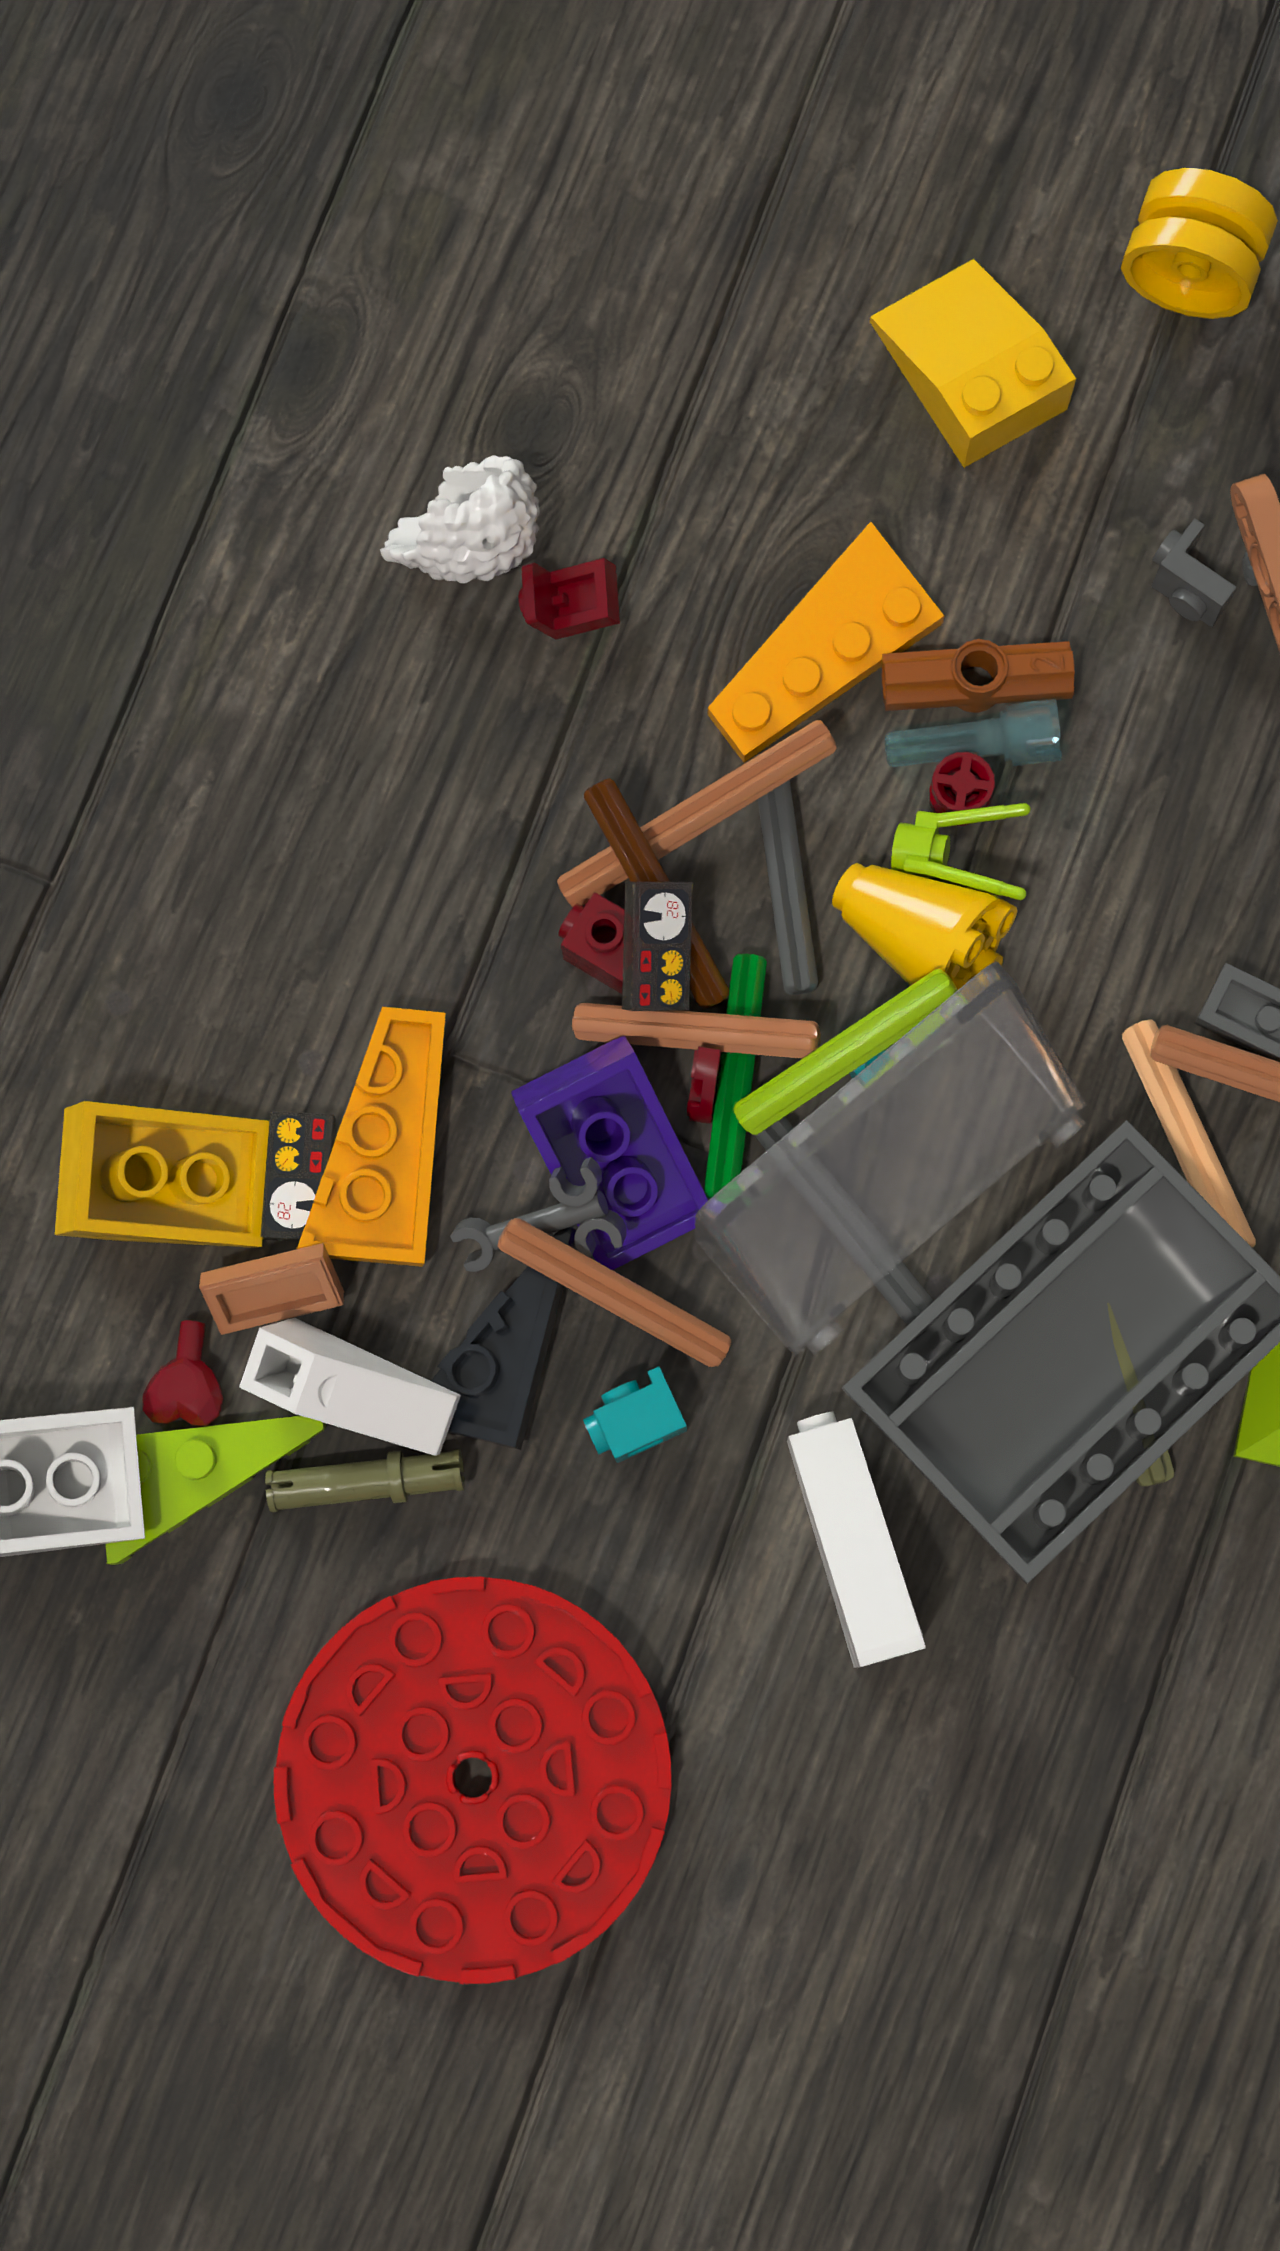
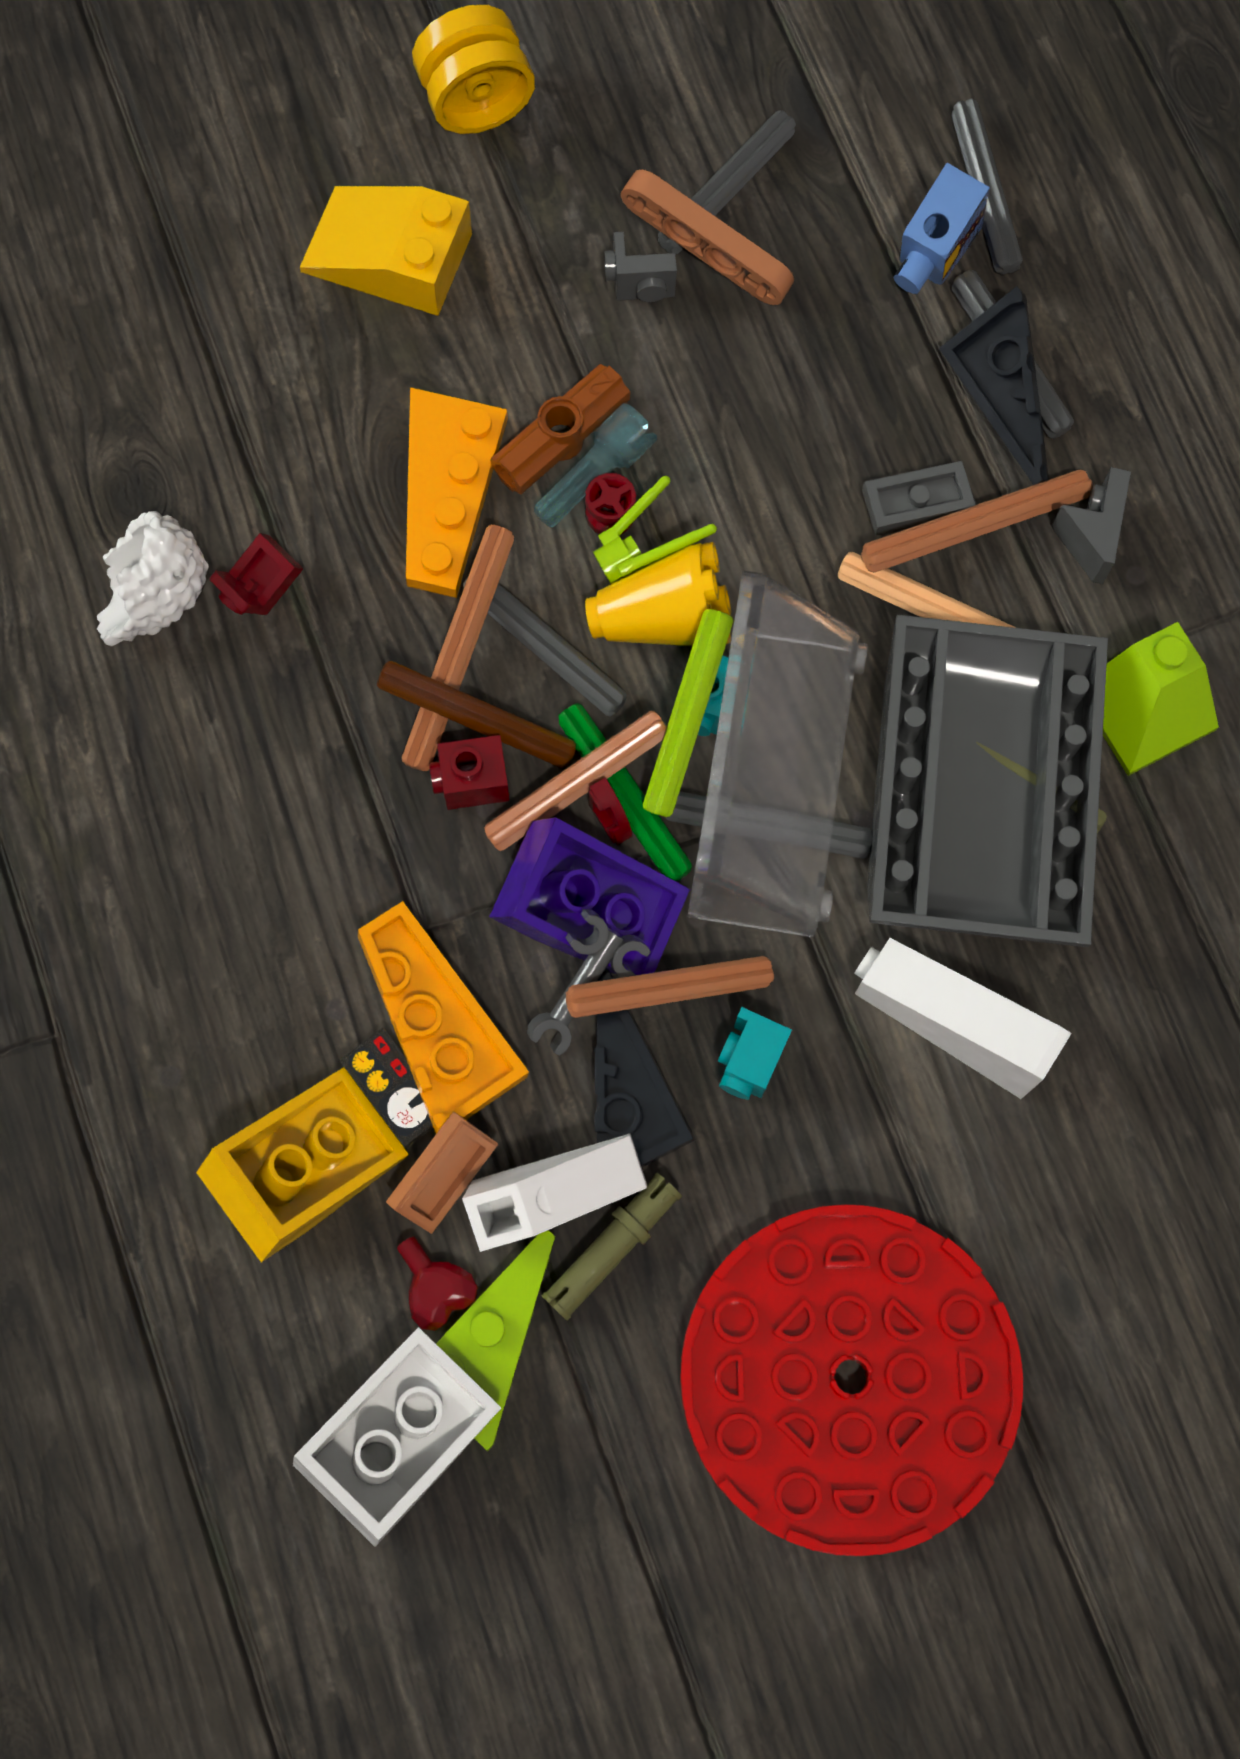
camera: 50 degrees left, 5 degrees down
tile [622,881,693,1011] -> none

